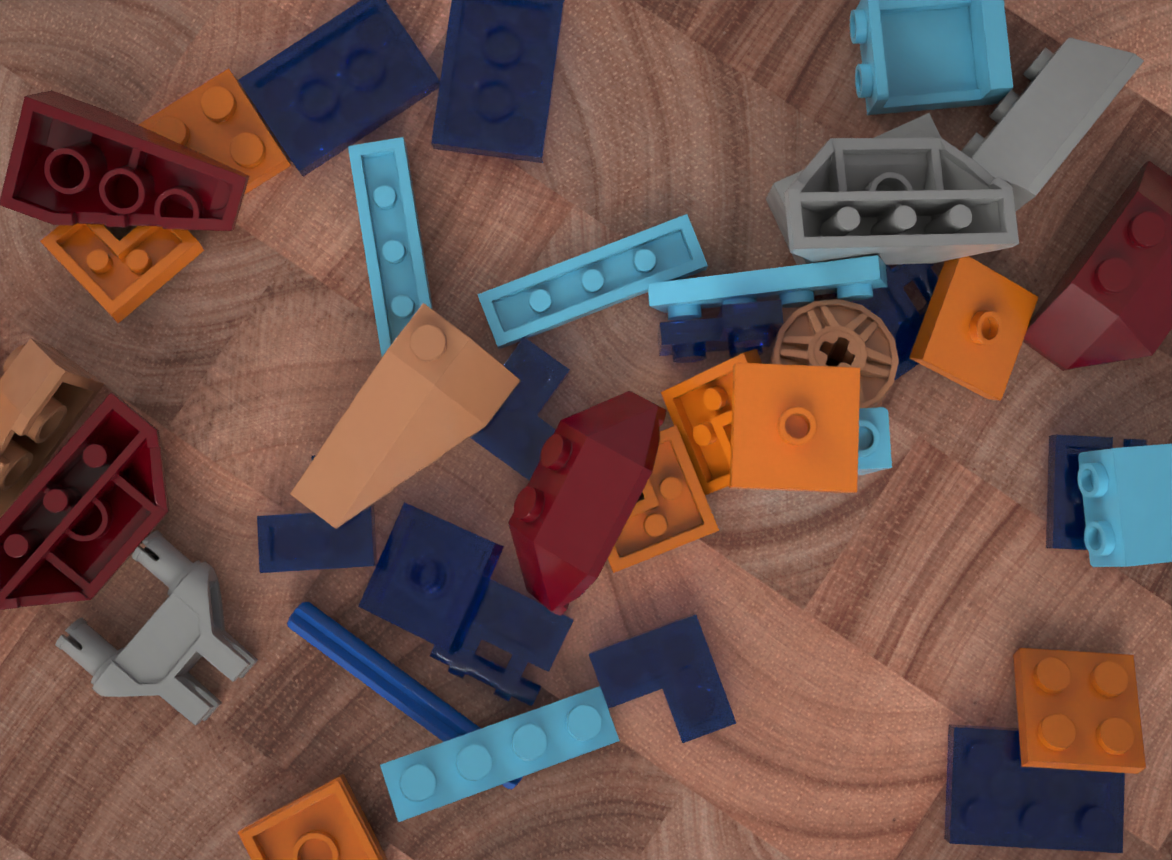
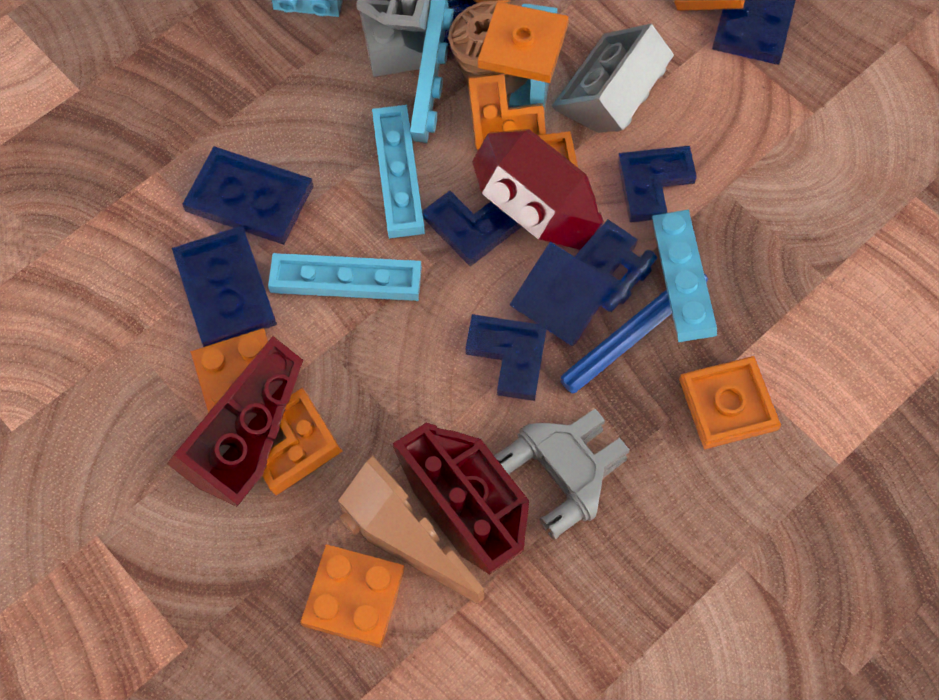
camera: 75 degrees left, 20 degrees down
nougat wedge [290,303,521,529] -> none
clear blue plate [657,300,784,363] -> none
none -> light grey slope [552,24,674,133]

